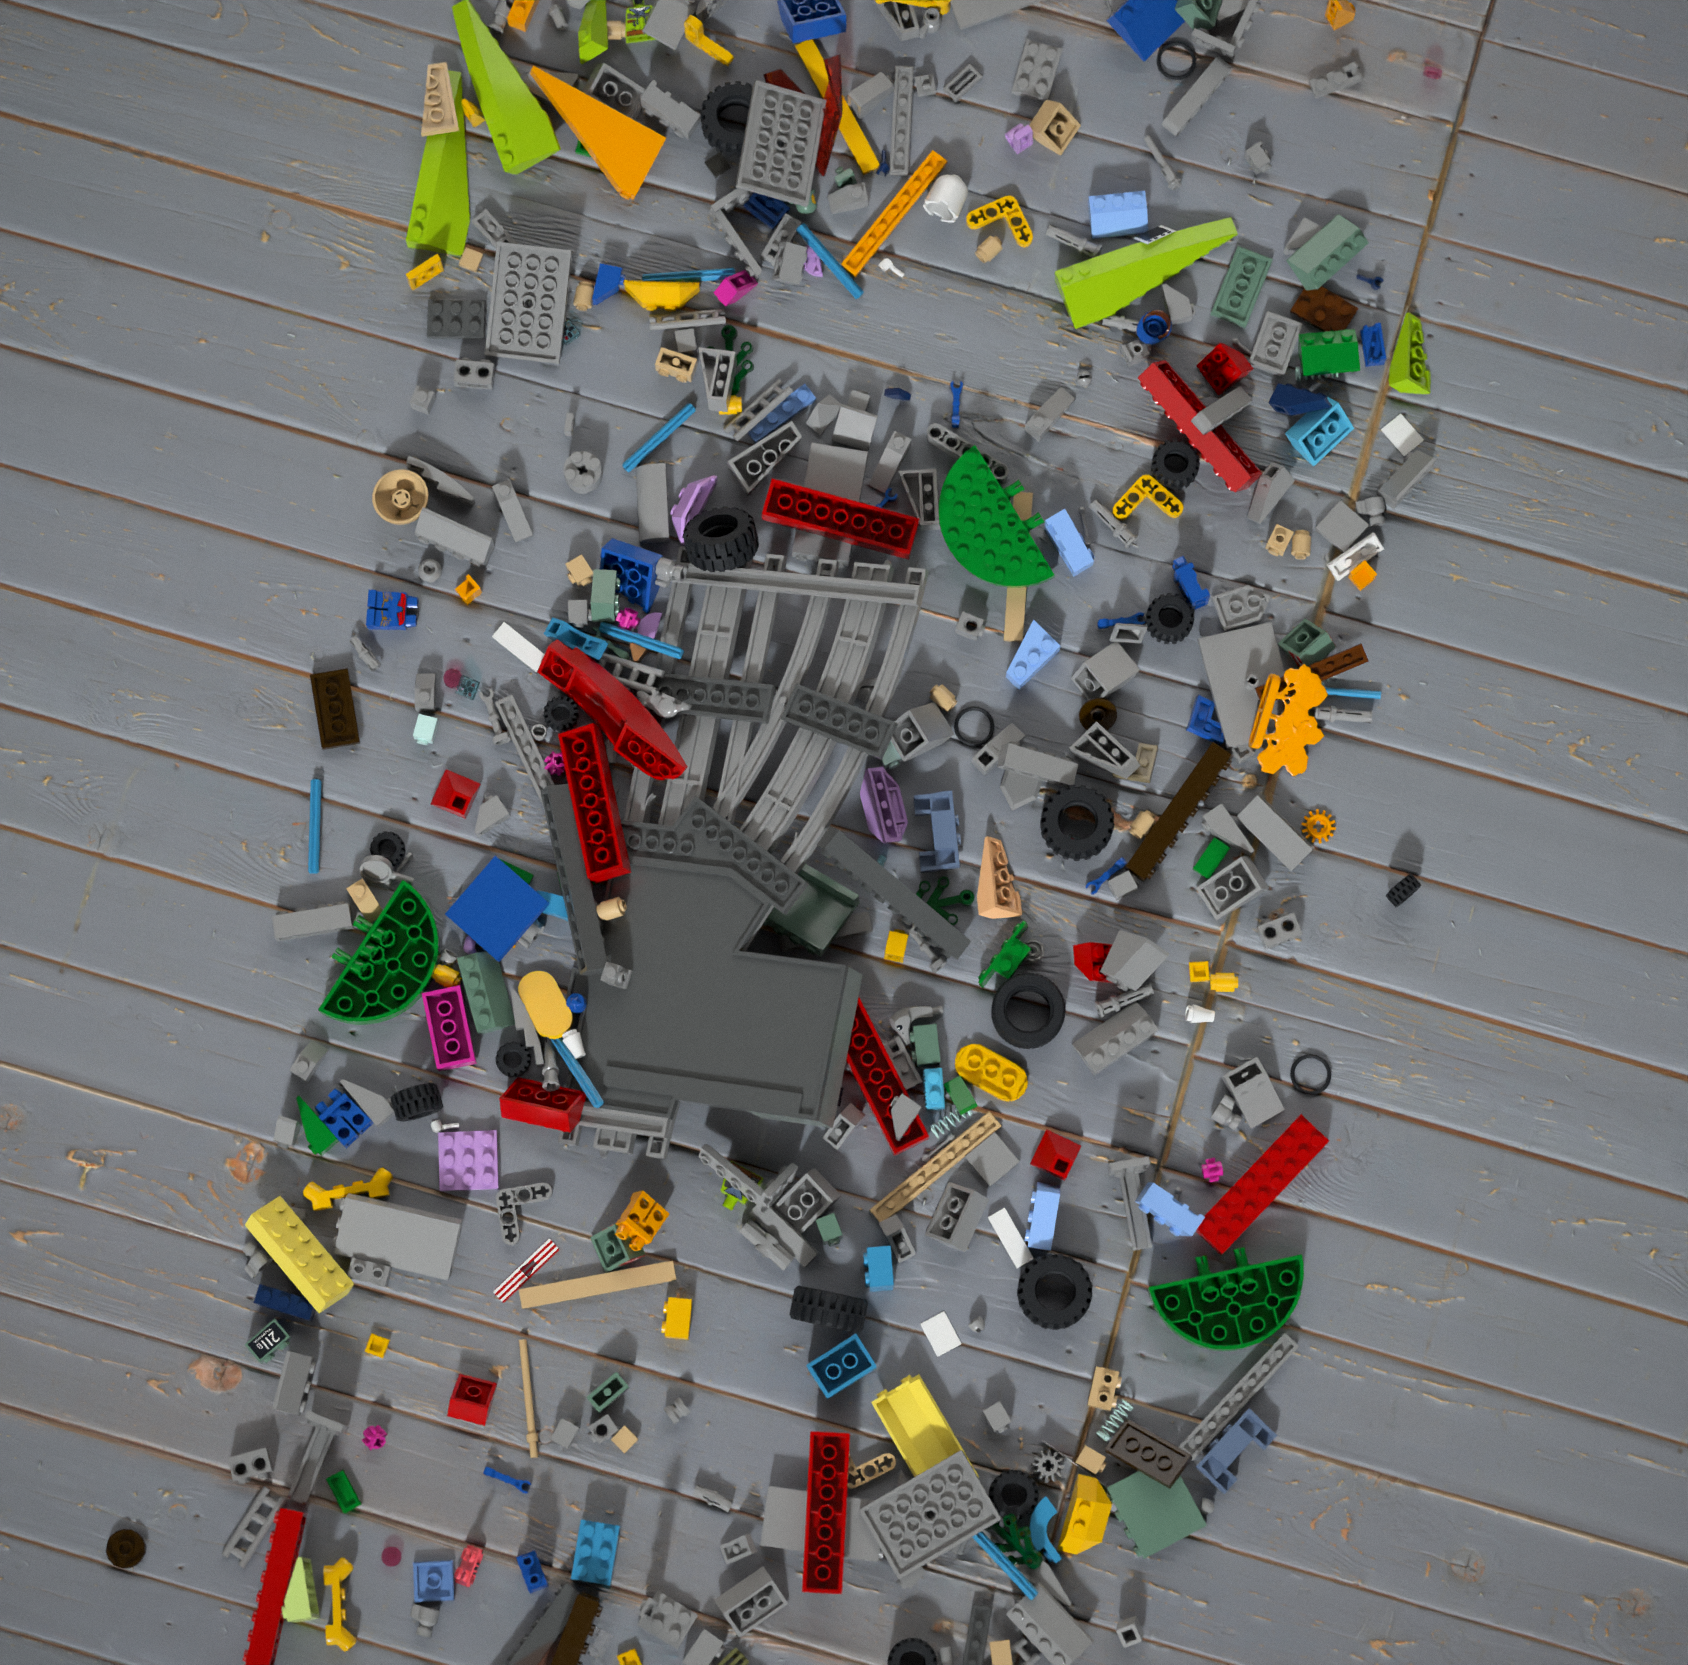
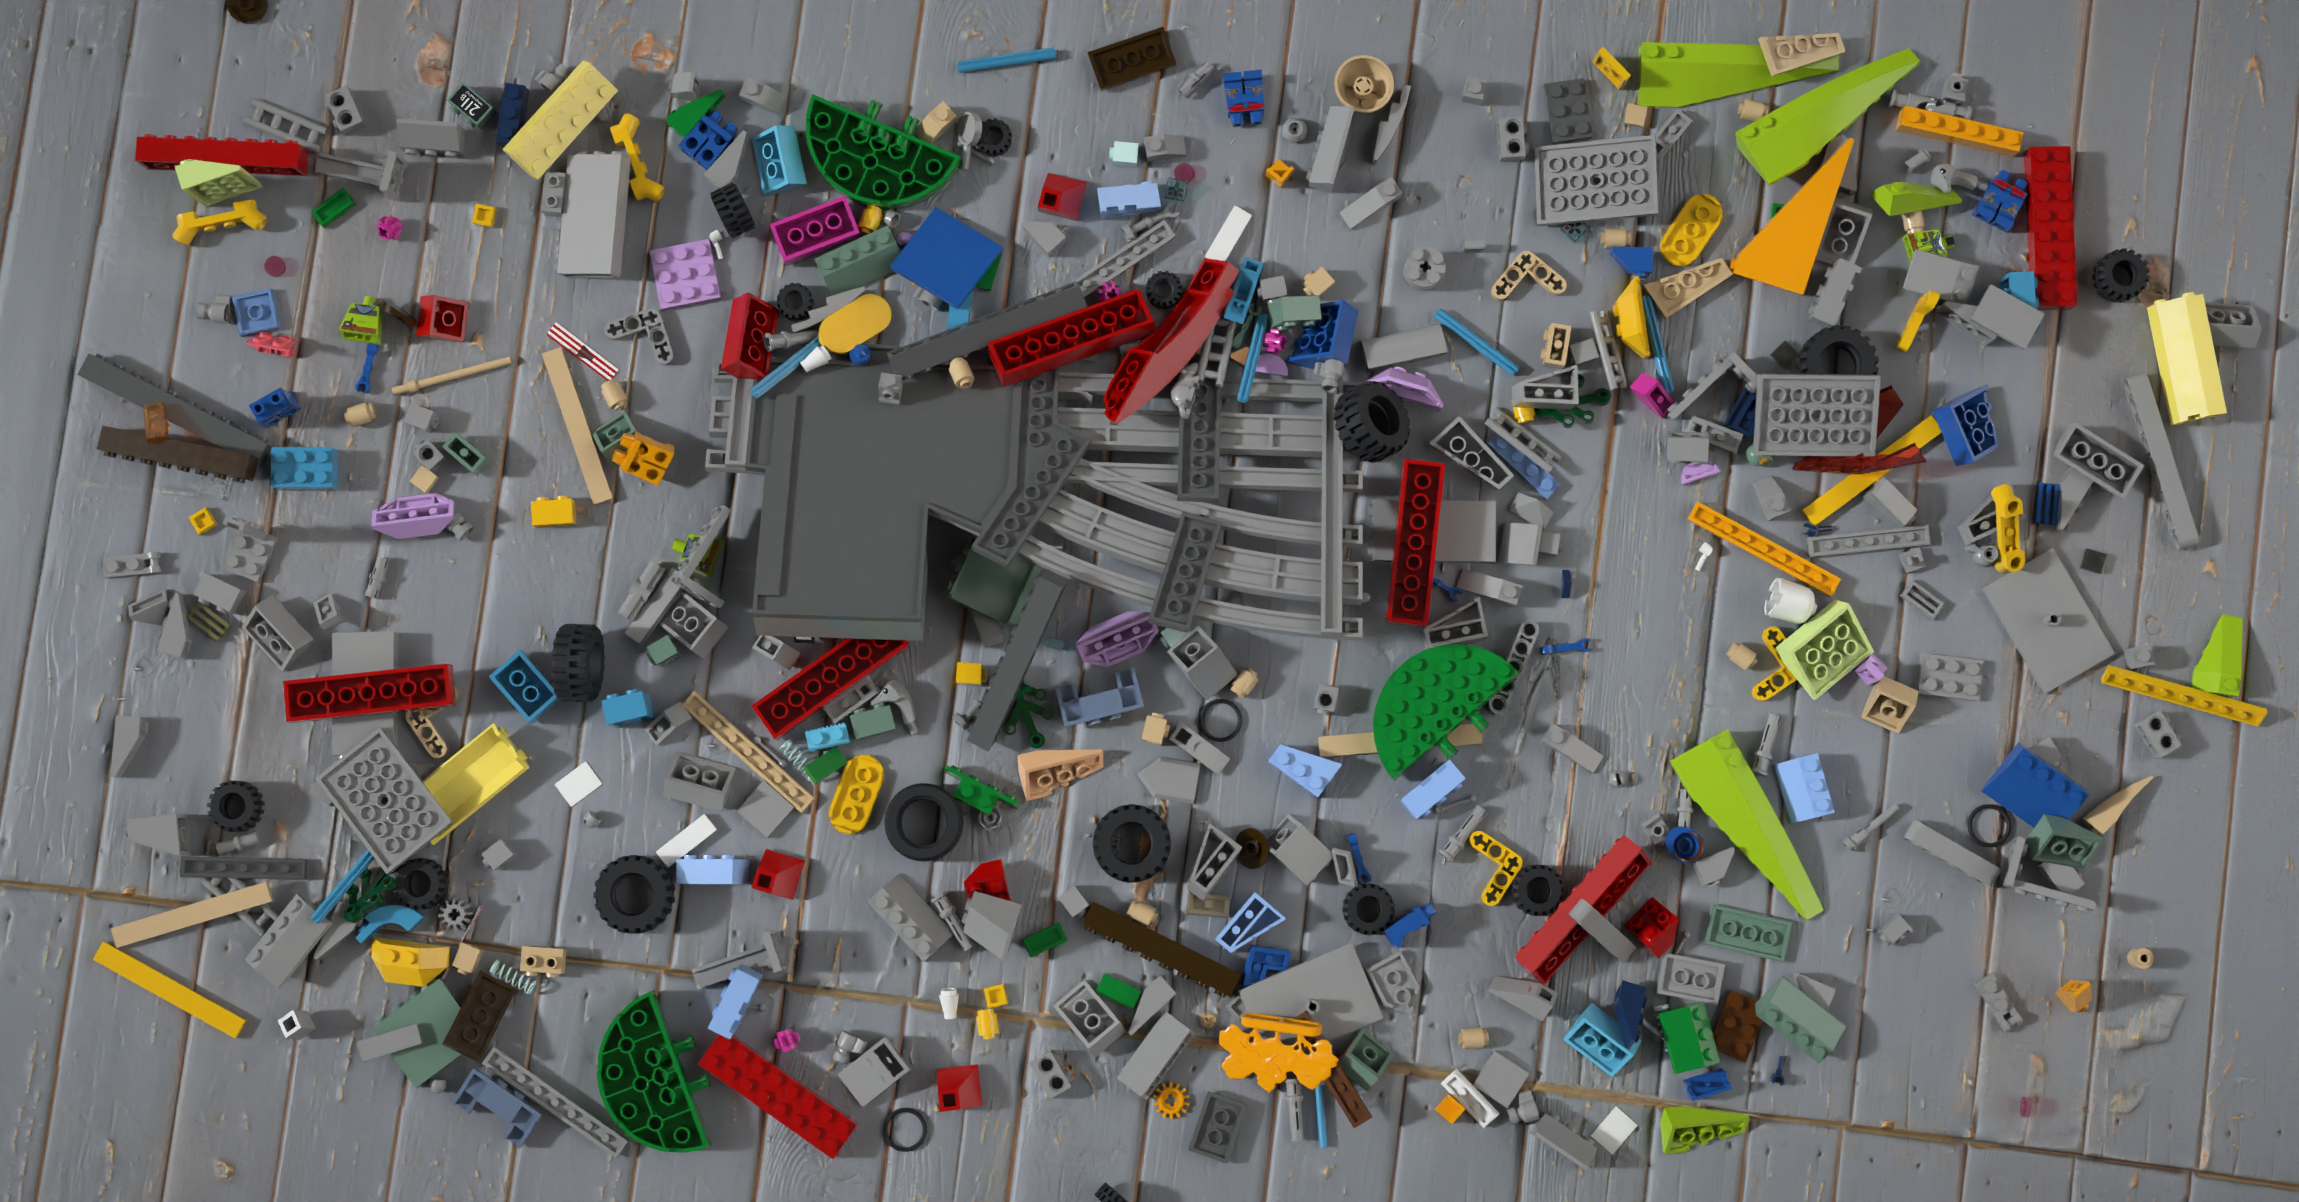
camera: 80 degrees right, 5 degrees up
light grey brick [272,901,354,942] -> none
yellow slope [461,98,485,128] -> none
light grey hinge [531,724,547,741] -> none
dark azure axle [796,223,864,299] -> none
sand green tile [834,167,857,189] -> none
light grey slope [890,1094,921,1141] -> none
light grey brick [997,741,1078,788] -> none
blue piece [1086,857,1127,895] -> none
black sticker [1133,225,1175,244] -> none
tan brick [1265,524,1294,556] -> none
none -> lime torso [339,296,383,345]
none -> tan brick [344,402,377,427]
none -> light grey tile [357,1023,423,1062]
none -> lavender wedge [372,493,454,539]
none -> dark brown tile [379,299,418,327]
none -> tan brick [601,379,628,411]
none -> medium azure slope [751,125,807,196]
none -> red slope [937,1064,982,1112]
none -> green tile [1022,922,1068,958]
none -> light blue wedge [1097,181,1161,220]
none -> tan brick [1141,713,1170,746]
none -> dark grey plate [1188,1091,1247,1164]
none -> light blue wedge [1215,892,1286,953]
none -> tan beam [1491,251,1567,301]
none -> tan wing [1643,258,1733,319]
none -> yellow tile [1660,194,1723,267]
none -> tan brick [1737,99,1769,122]
none -> yellowish green slope [1776,599,1874,700]

